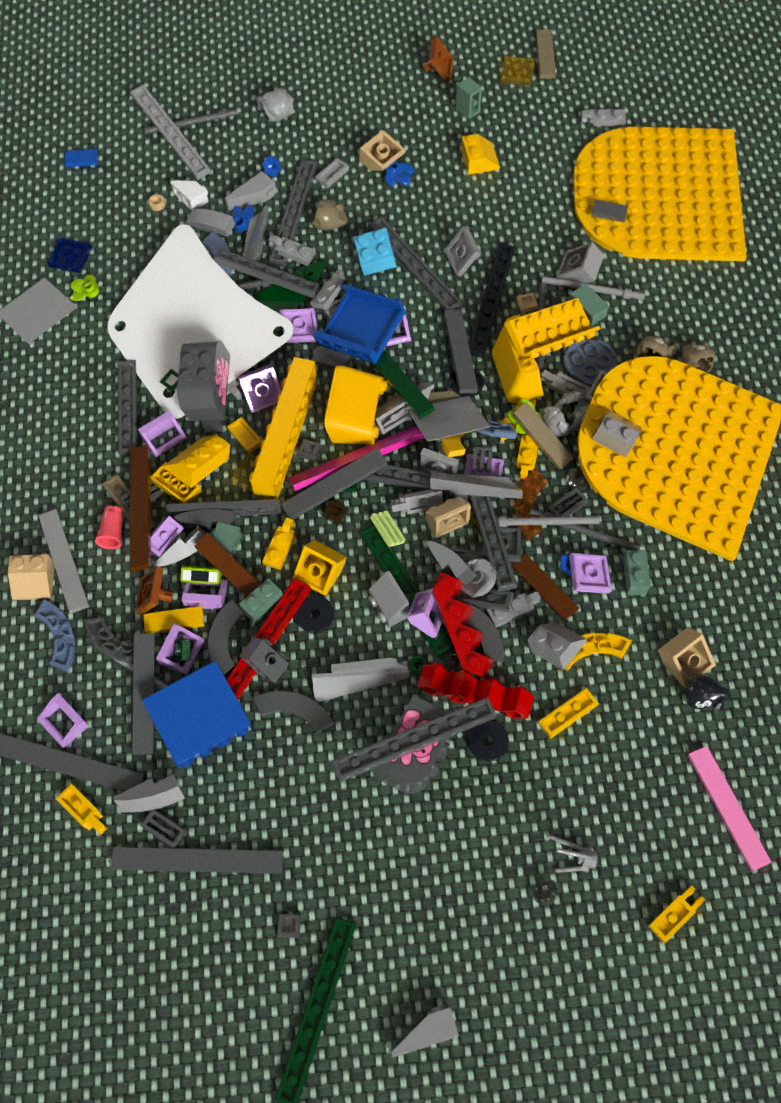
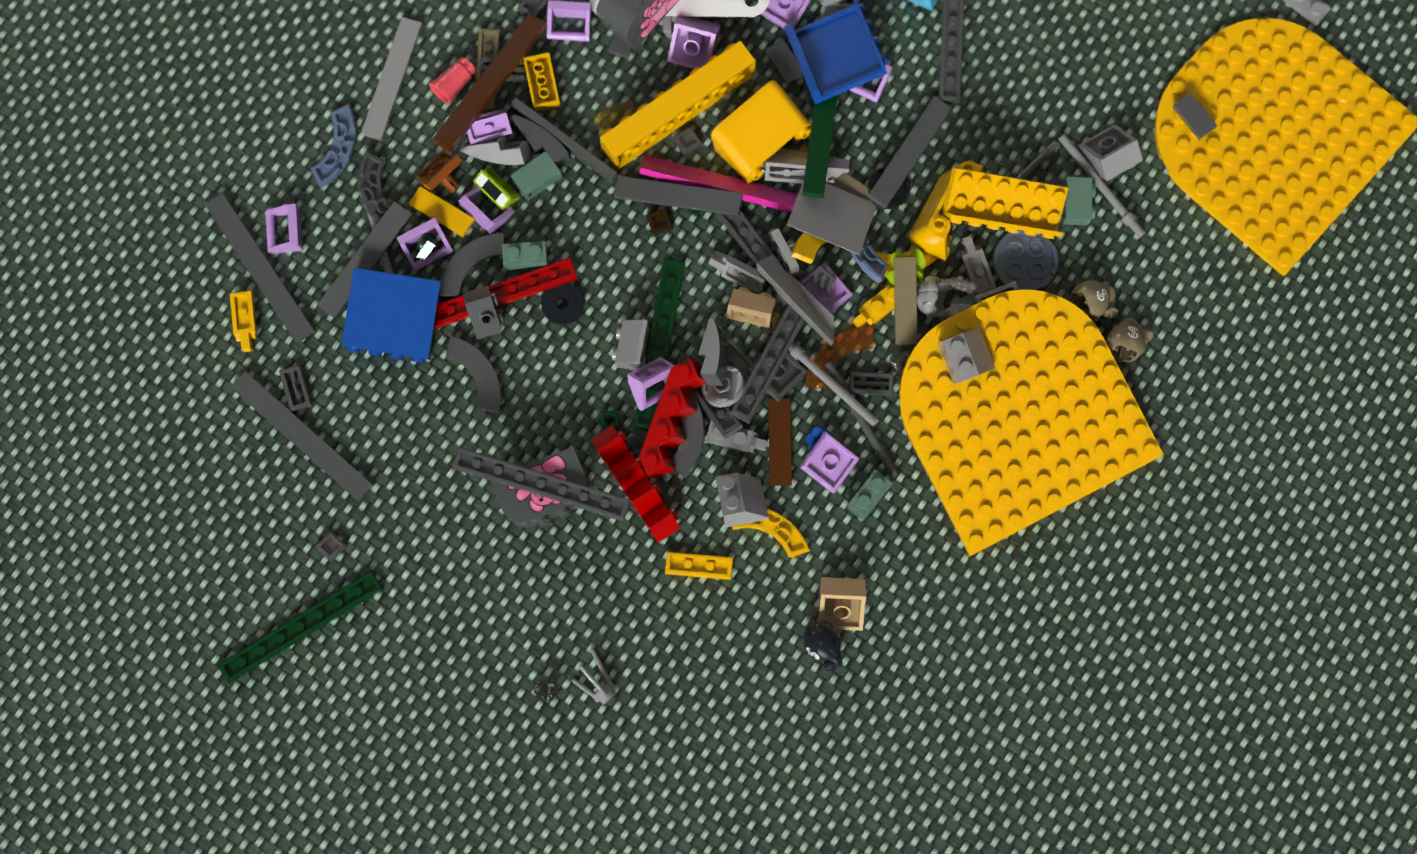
camera: 40 degrees right, 15 degrees up
tan slope [8,554,55,600] -> none
light grey slope [113,774,185,812] -> none
yellow slope [164,434,230,488] -> none
reddish brown tile [194,532,262,597] -> none
yellow tile [227,417,262,454] -> none
yellow hinge [262,517,295,570] -> none
yellow slope [292,540,347,596] -> none
light grey wedge [312,658,410,703] -> none
yellowish green tile [370,511,406,547] -> none
light grey slope [391,1005,459,1058] -> none
light grey tile [444,226,481,276] -> none
black tile [468,721,509,762] -> none
black tile [469,243,515,358] -> none
tan tile [516,293,538,314] -> none
yellow hinge [648,885,706,943] -> none
bright pink tile [687,746,772,872] -> none

